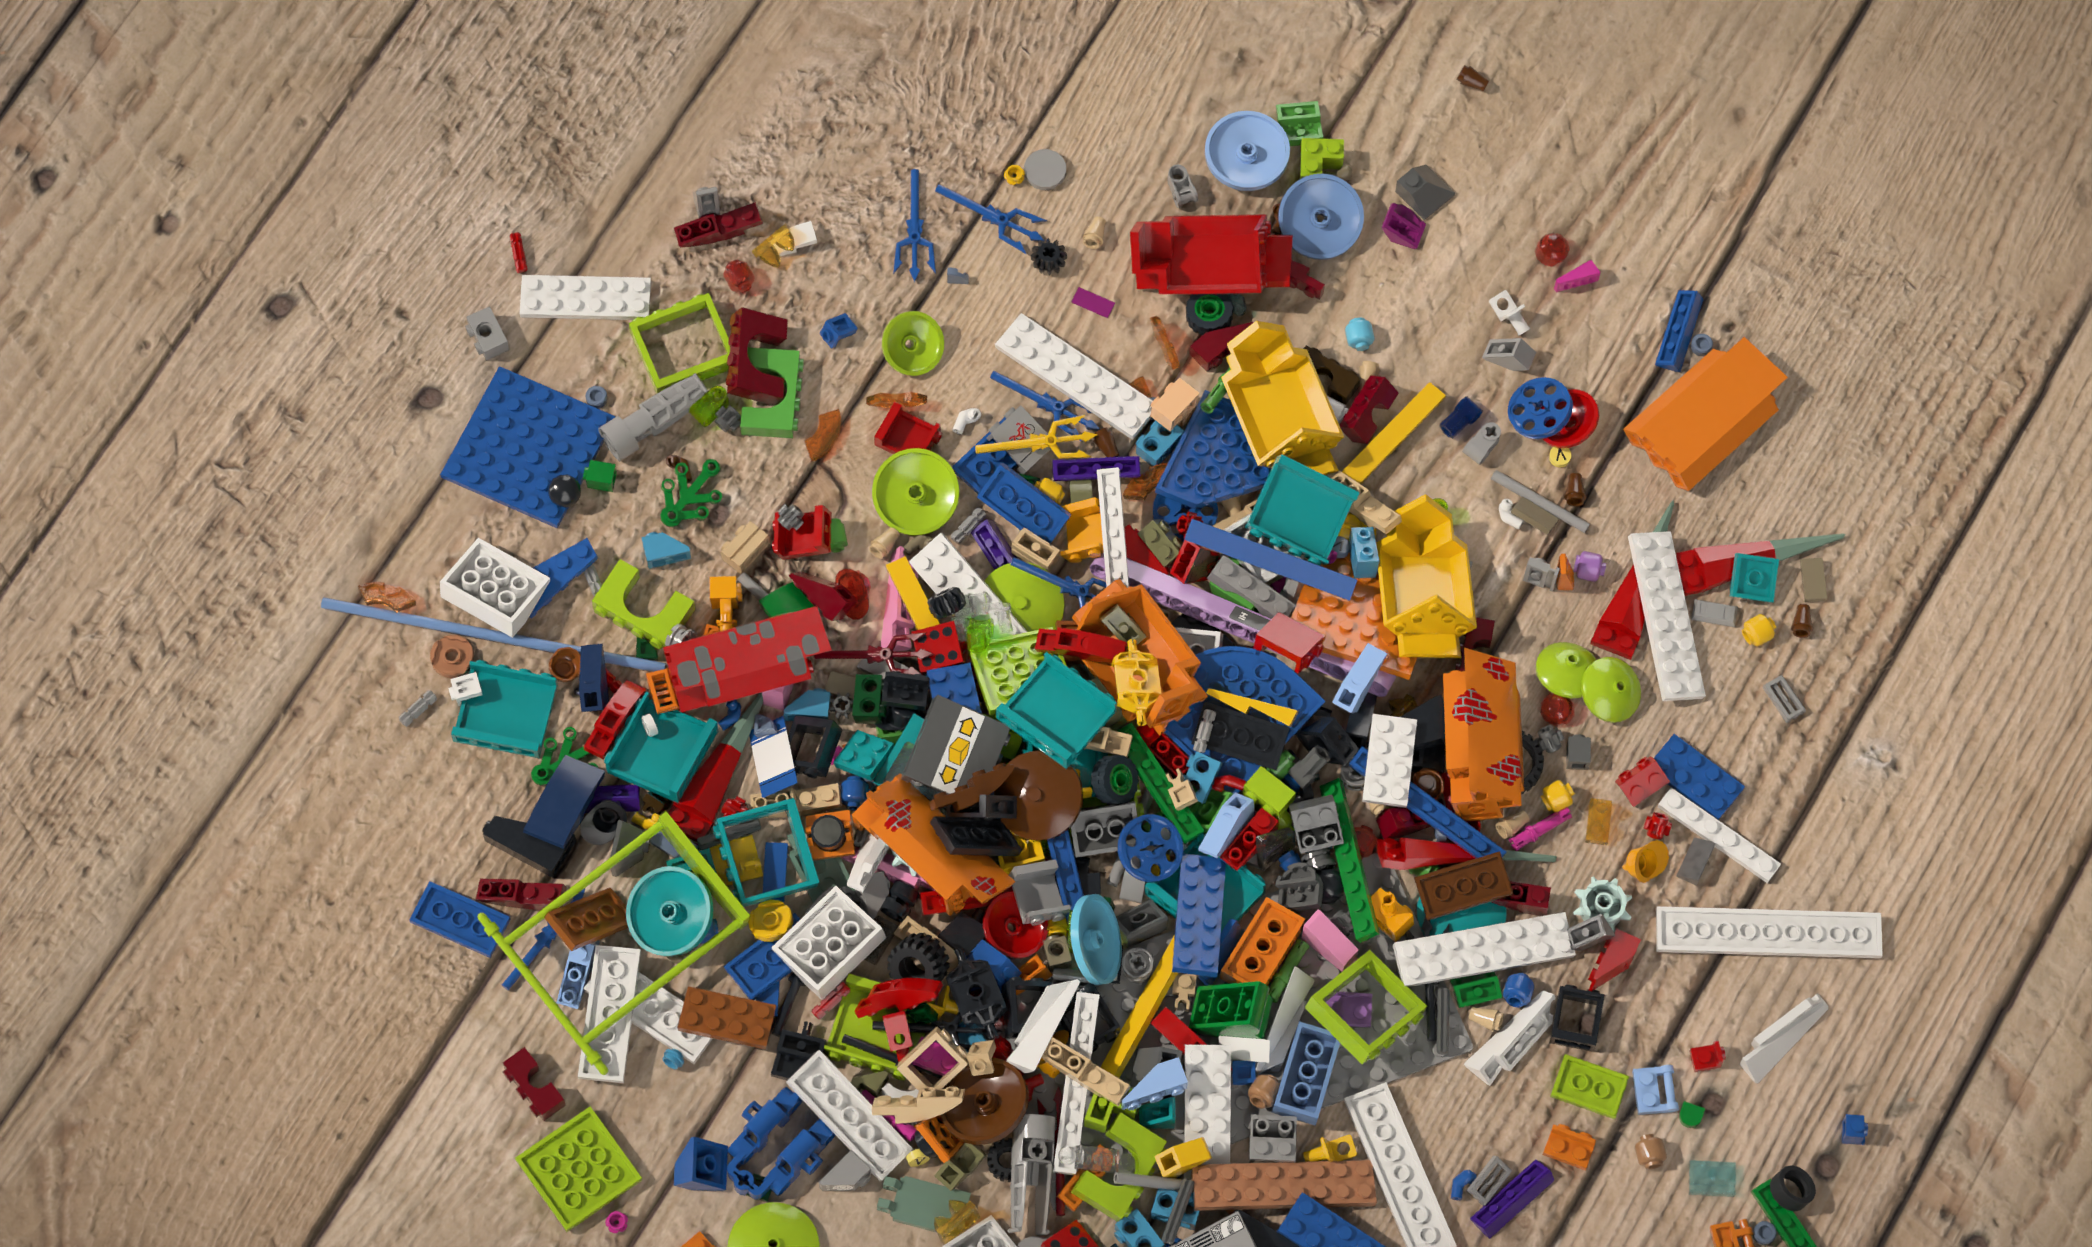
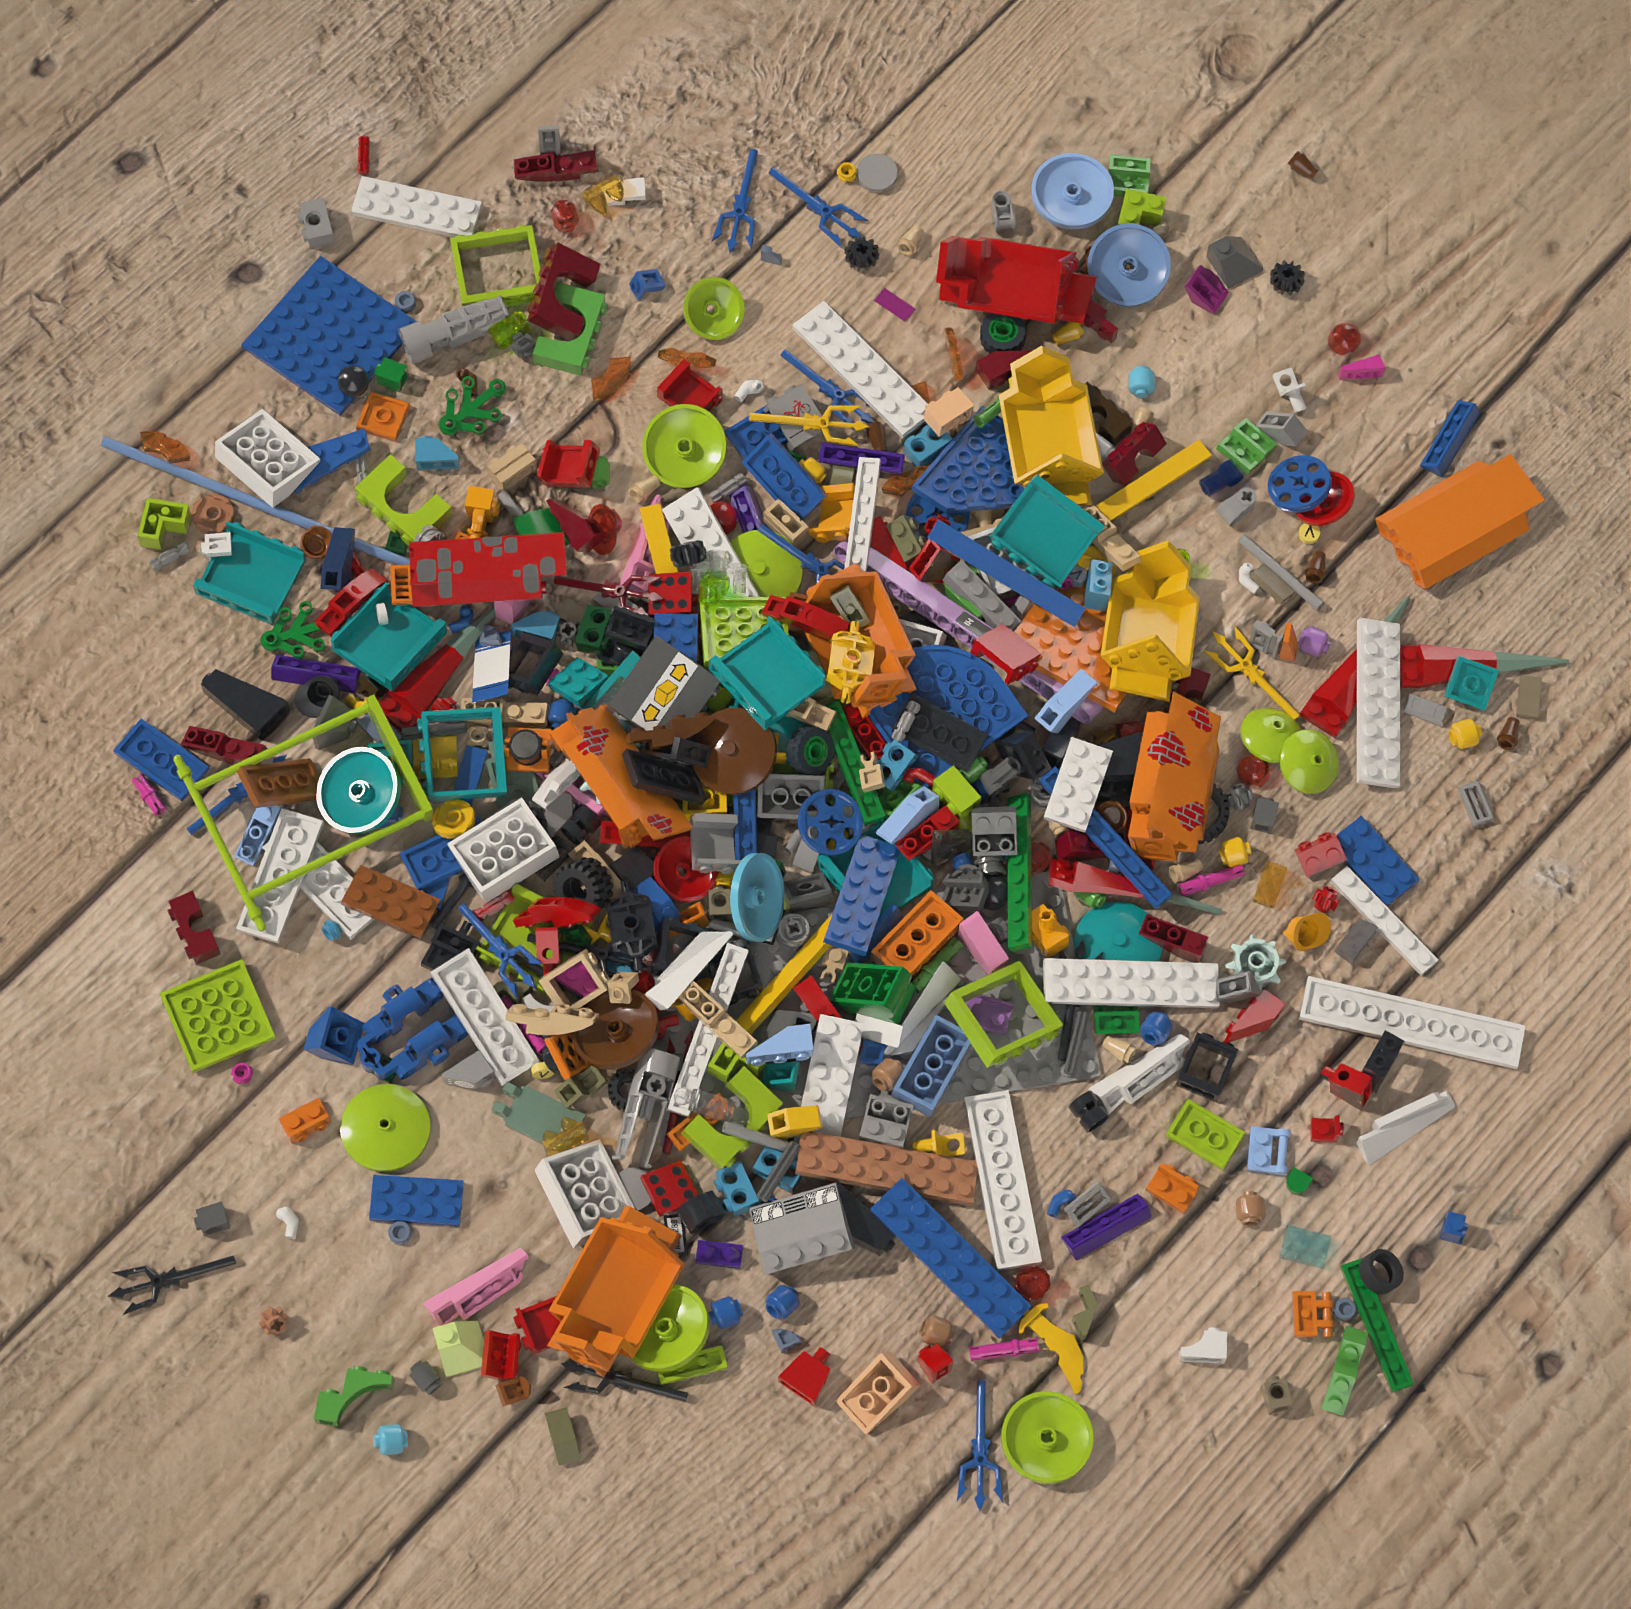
camera: 10 degrees right, 0 degrees up
dark blue slope [523,755,605,849] -> none
dark grey gear [777,504,804,530] -> none
yellow slope [1206,688,1299,727] -> none
clear light blue arm [1227,293,1247,316] -> none
reddish brown tile [1414,851,1514,921] -> none
sand blue tile [1691,334,1713,356] -> none
none -> dark pink pin [132,773,166,816]
none -> lime brick [137,498,192,550]
none -> orange tile [356,391,410,442]
none -> blue piece [458,903,543,999]
none -> tan plate [467,726,489,747]
none -> red hair [710,501,737,535]
none -> yellow cone [1051,322,1084,346]
none -> black wheel [1068,1090,1110,1133]
none -> clear red hair [1115,721,1145,738]
none -> yellow piece [1203,625,1300,721]
none -> bright green slope [1216,418,1277,475]
none -> black gear [1270,259,1305,296]
none -> red torso [1320,1064,1372,1111]
none -> black window [1362,1030,1405,1093]

